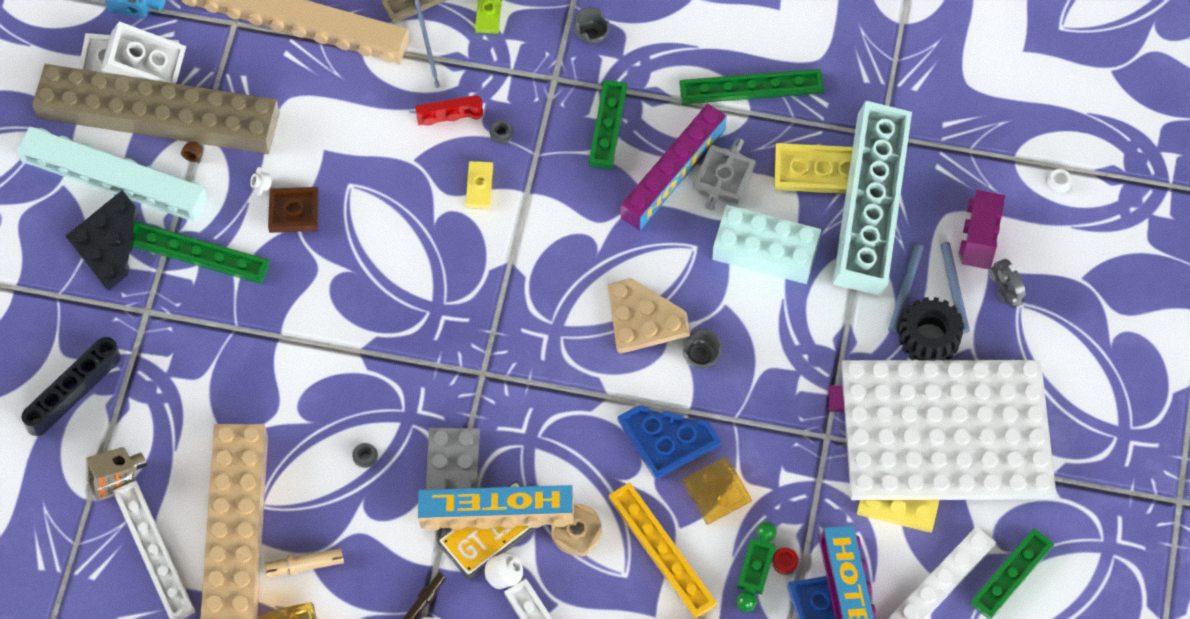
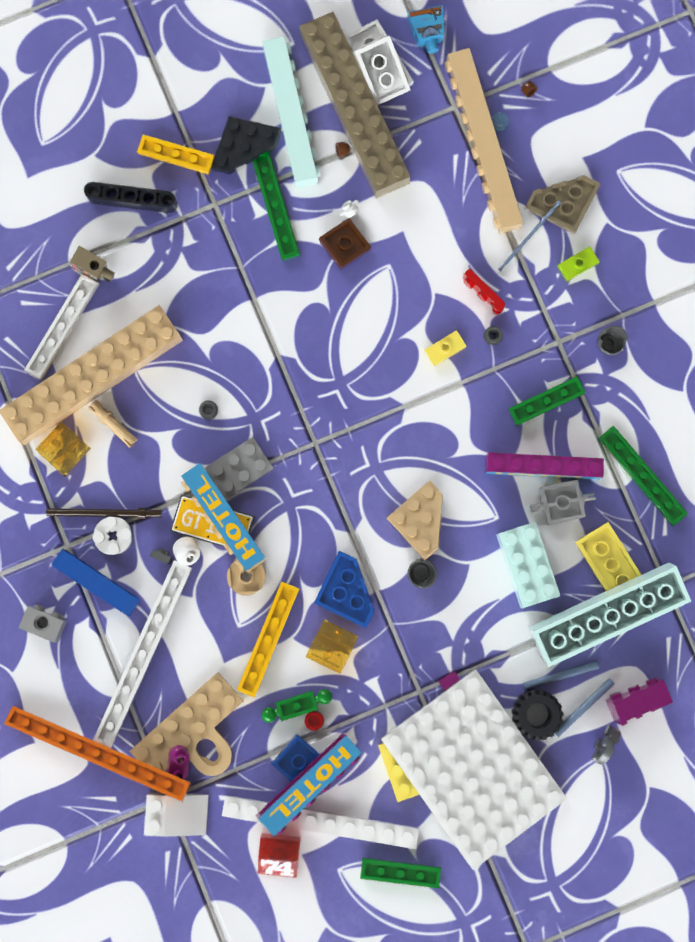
camera: 55 degrees right, 20 degrees up
none -> yellow plate [137,135,215,175]
none -> dark grey plate [150,548,173,564]

